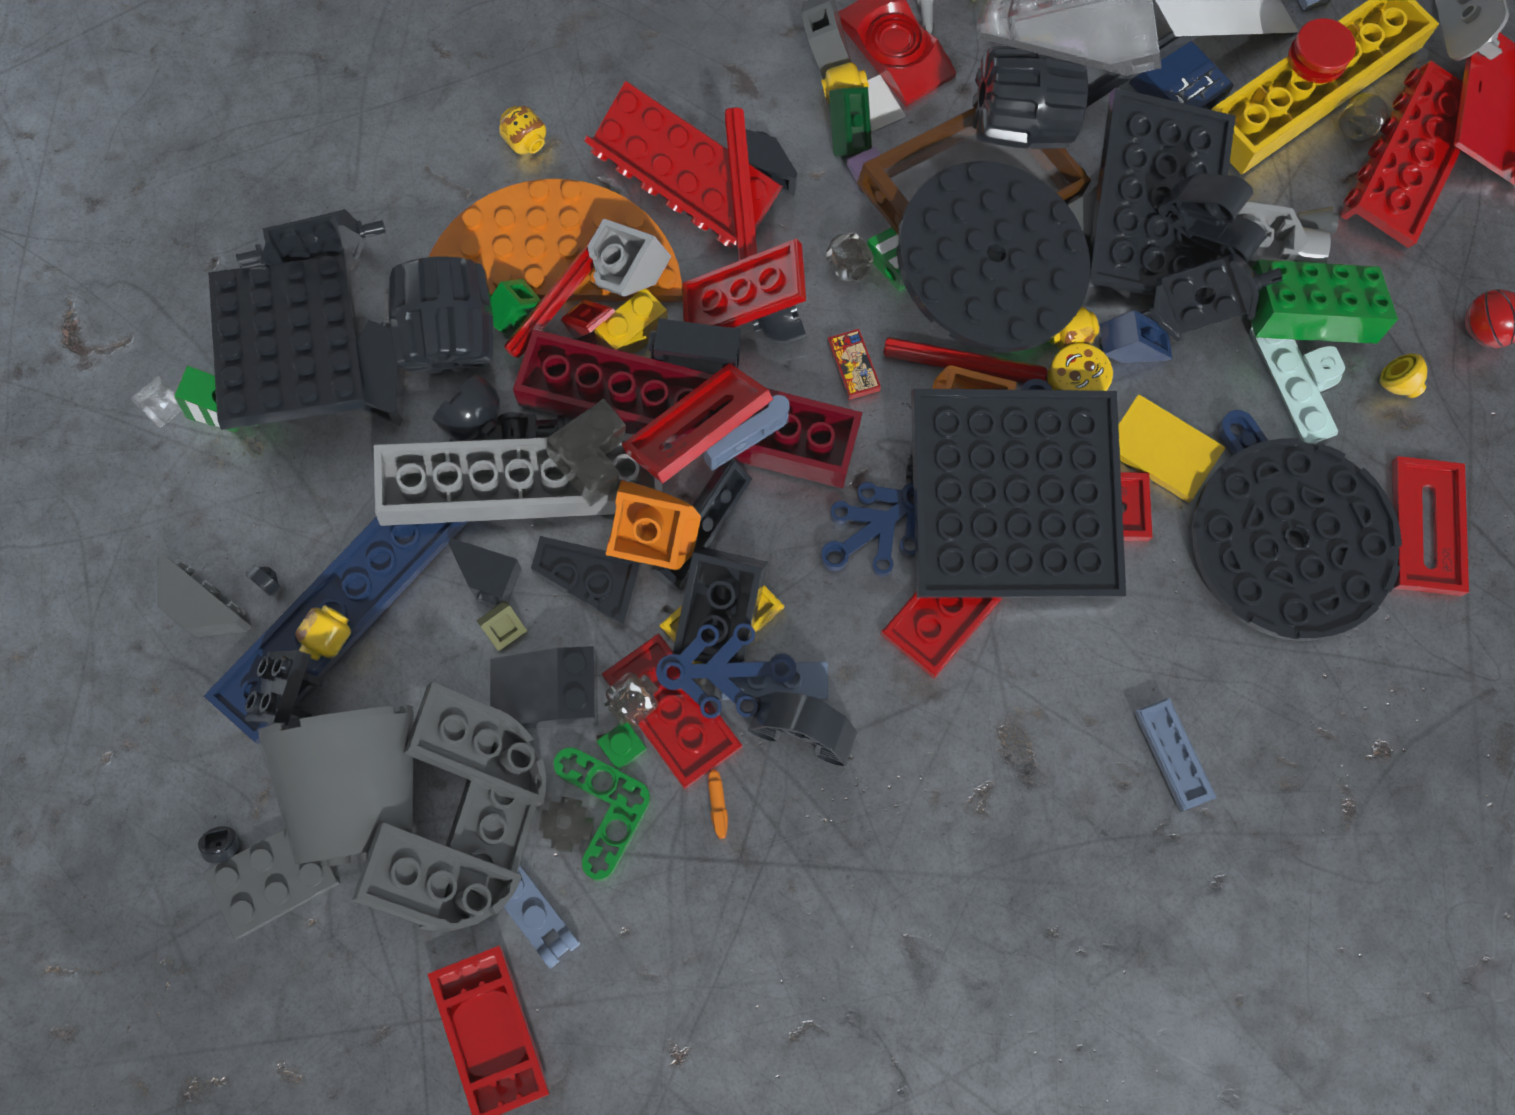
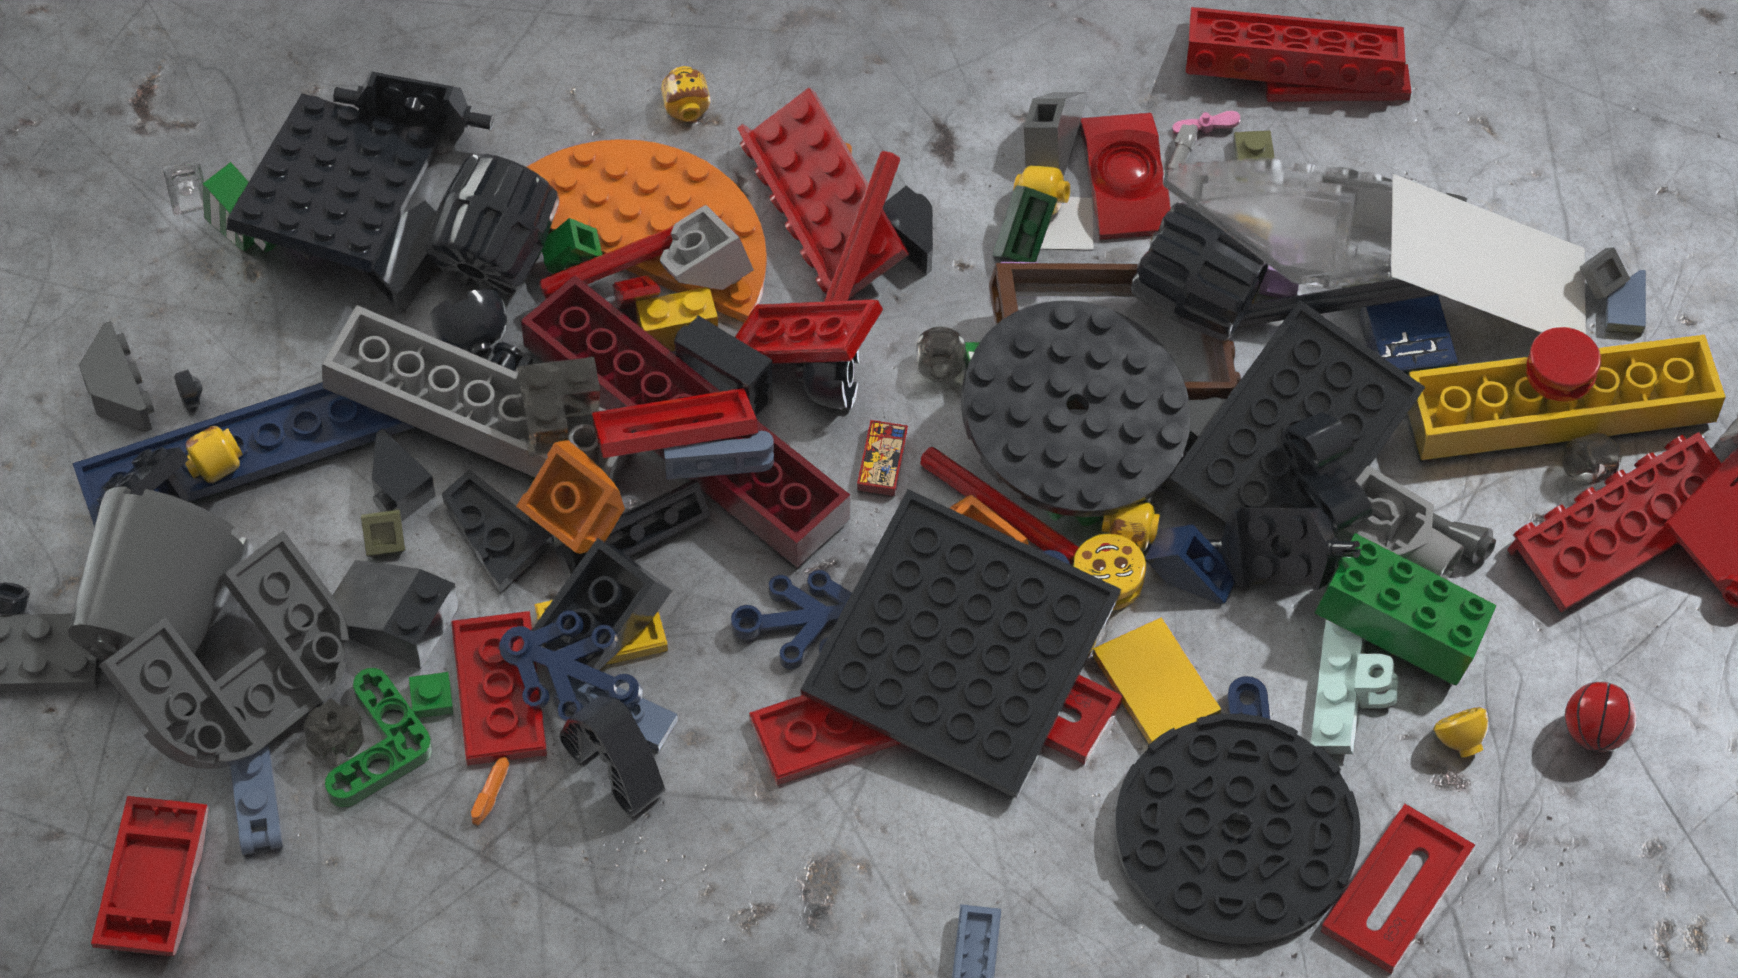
camera: 30 degrees right, 15 degrees down
clear smoke head [604,672,659,726] -> none

